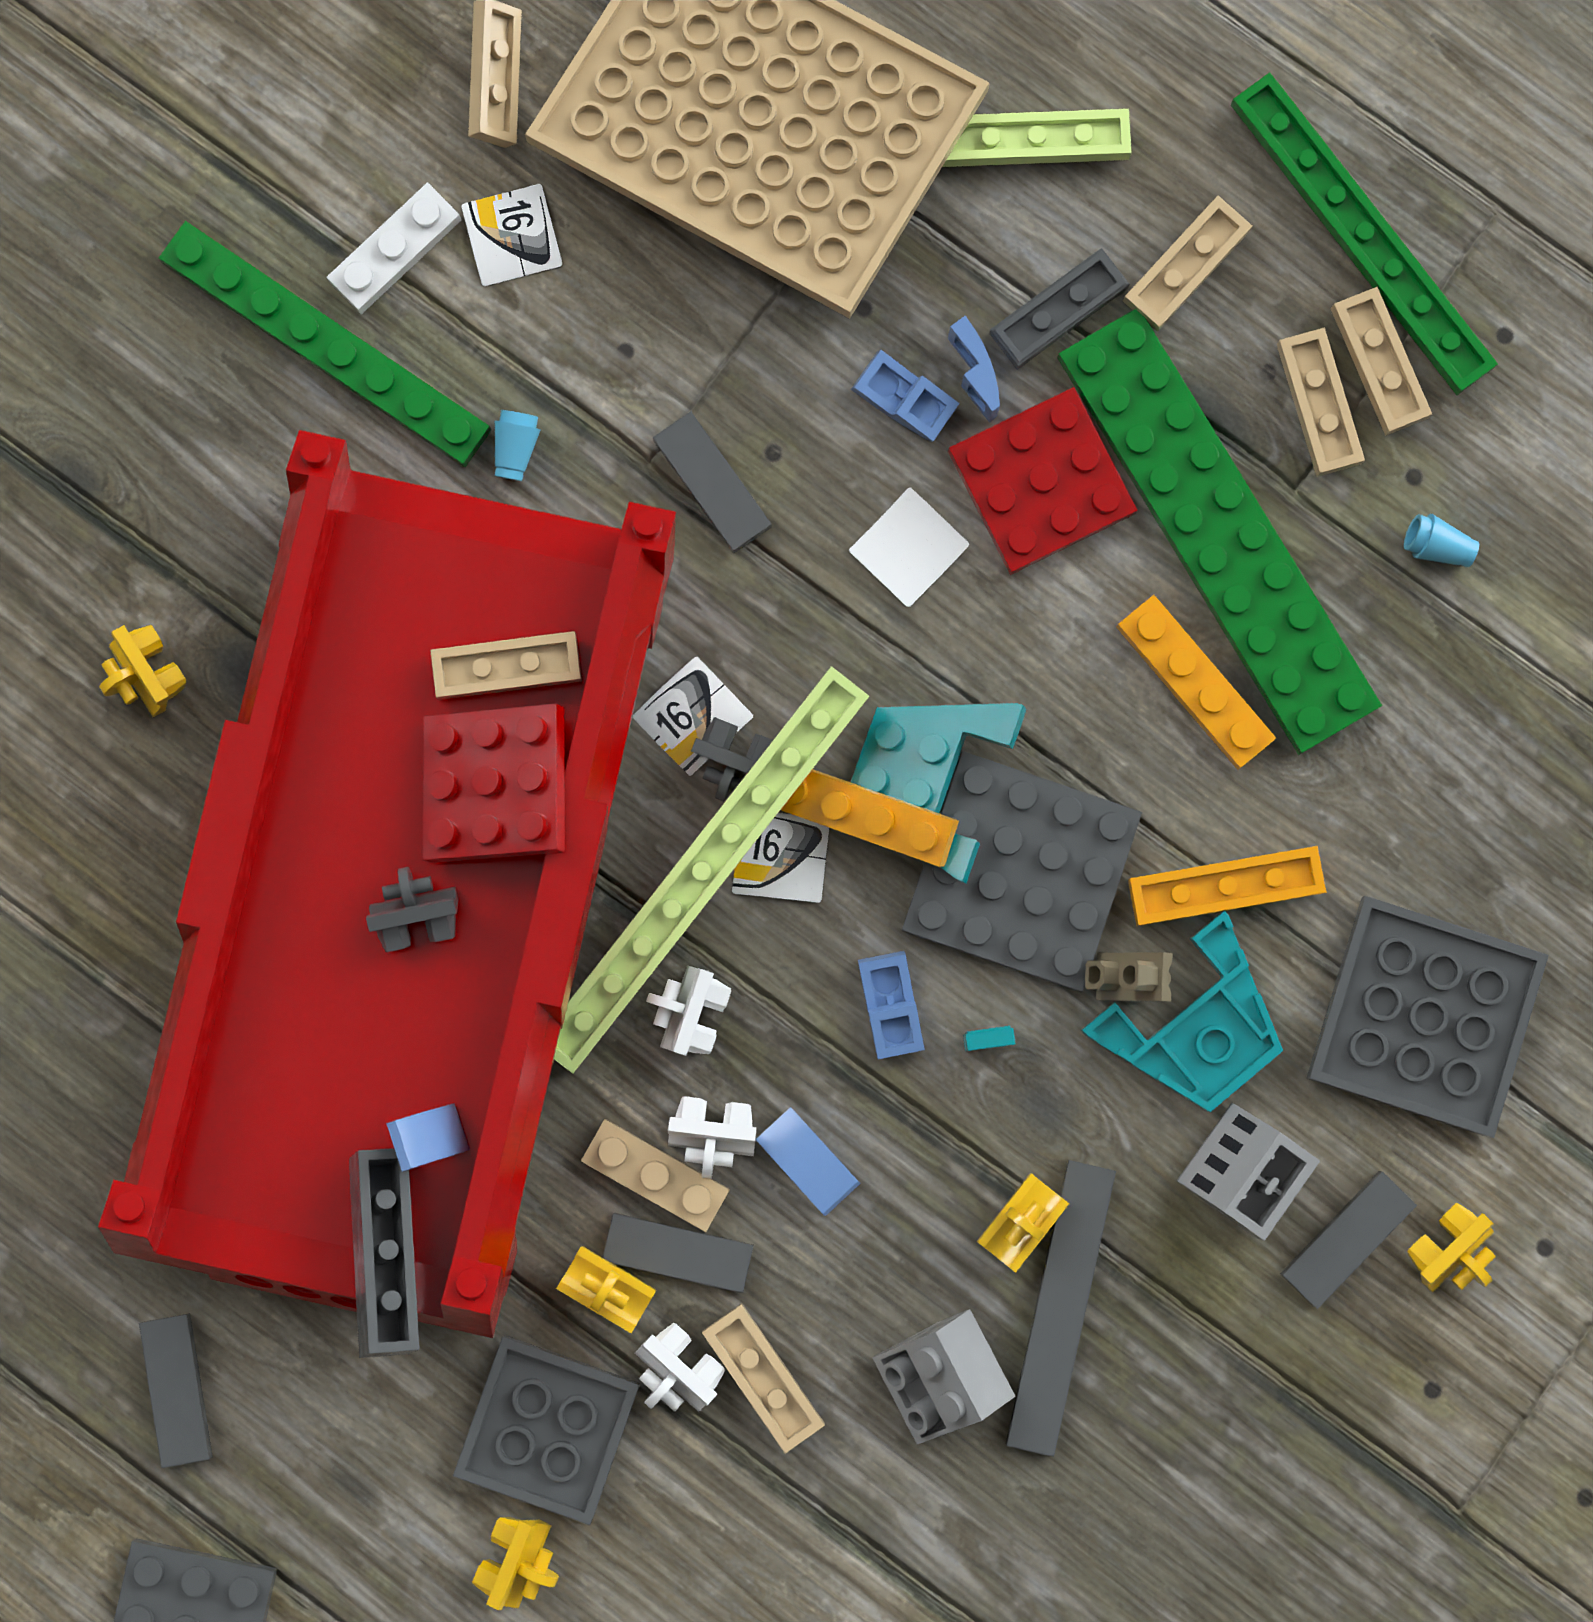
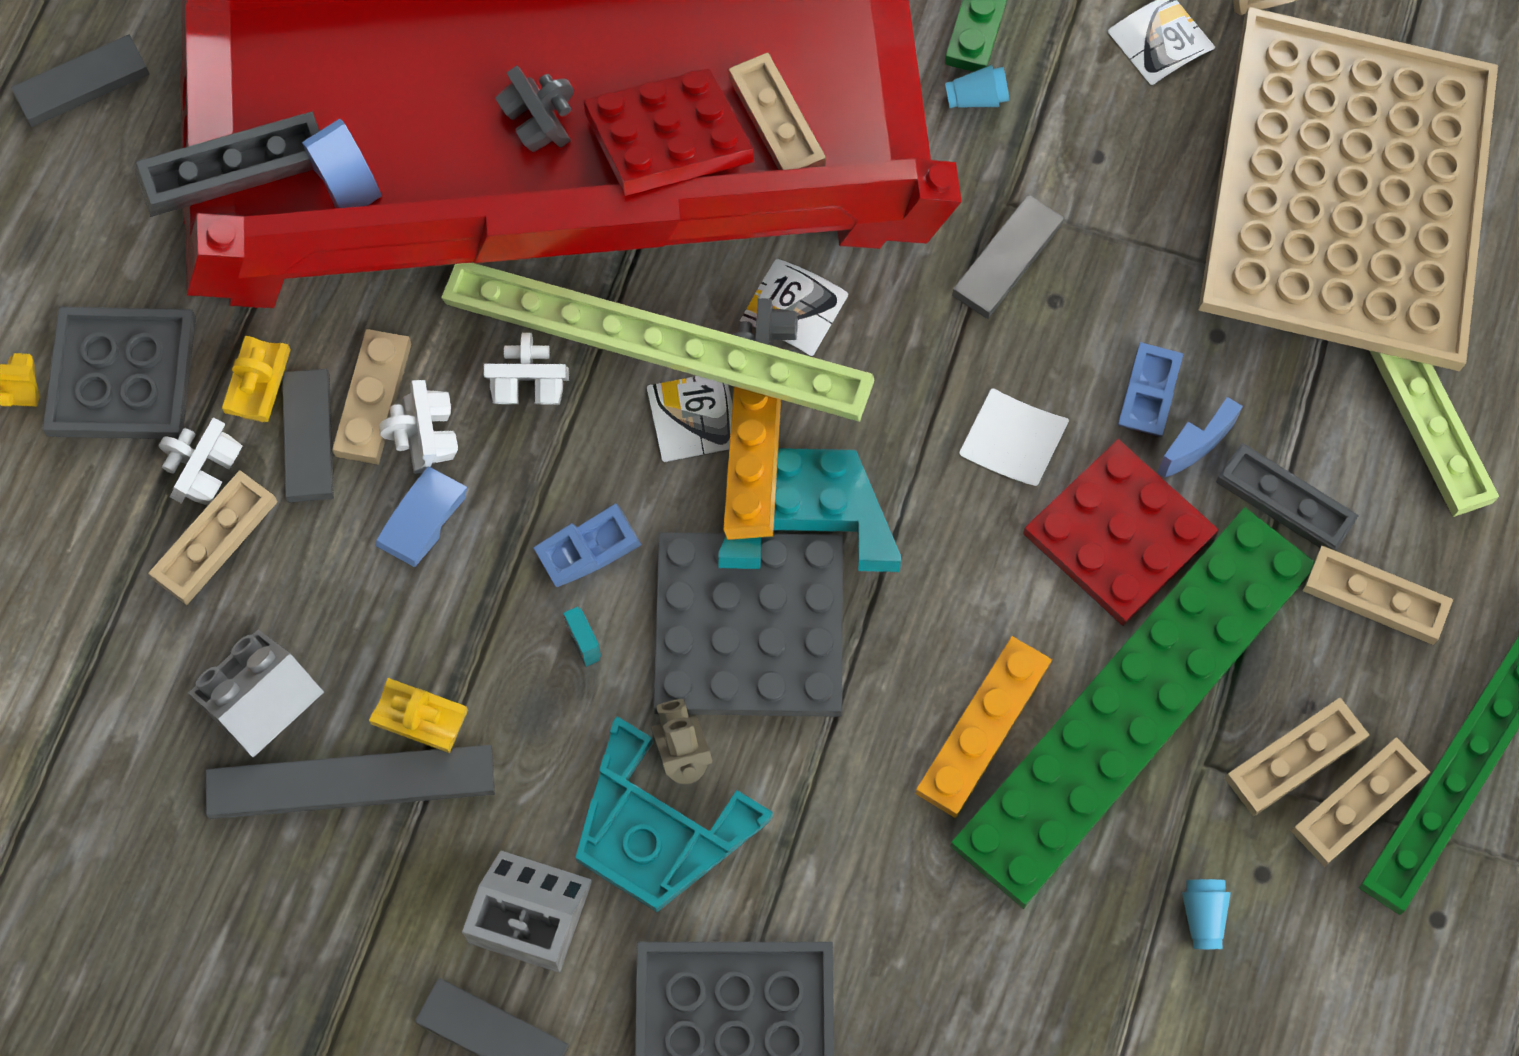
camera: 70 degrees right, 15 degrees down
light orange plate [1128,846,1327,926] -> none

